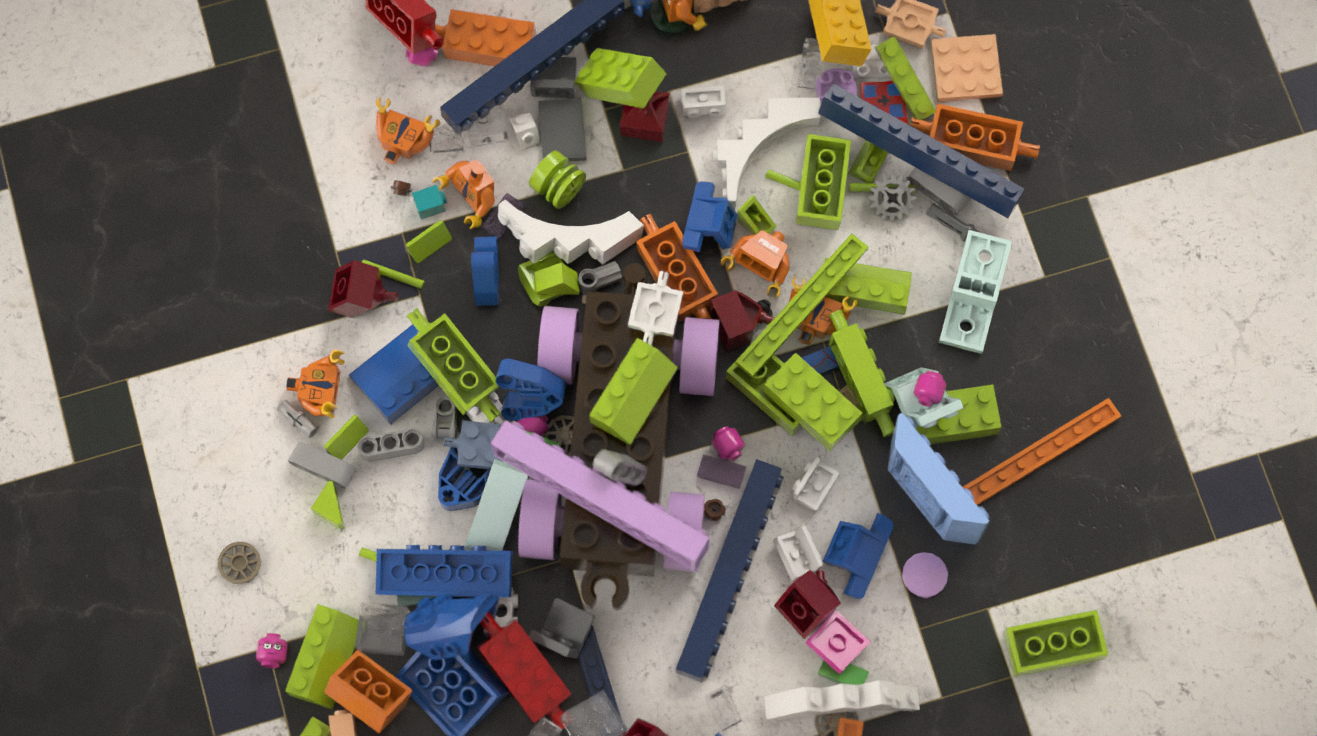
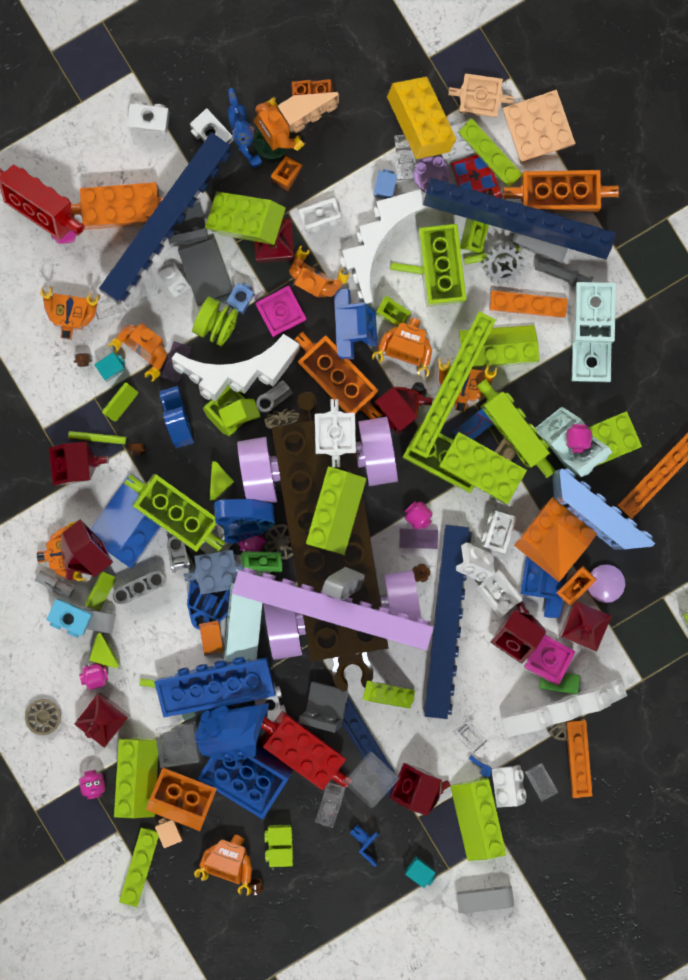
camera: 15 degrees left, 15 degrees up
none -> medium azure brick [46,598,93,638]
none -> dark red piece [61,519,113,580]
none -> dark red piece [74,692,131,748]
none -> dark pink head [79,663,108,690]
none -> reddish brown plate [127,443,146,455]
none -> orange slope [199,621,223,656]
none -> lime slope [210,461,235,501]
none -> medium blue brick [226,283,255,314]
none -> blue hand [238,147,262,168]
none -> dark pink plate [255,286,307,338]
none -> orange slope [271,156,302,191]
none -> orange torso [289,246,350,297]
none -> lime plate [362,680,416,709]
none -> medium blue brick [373,169,397,199]
none -> white bracket [456,542,495,582]
none -> orange plate [489,291,568,318]
none -> orange slope [514,497,597,582]
none -> orange slope [556,566,597,606]
none -> dark red piece [559,601,612,652]

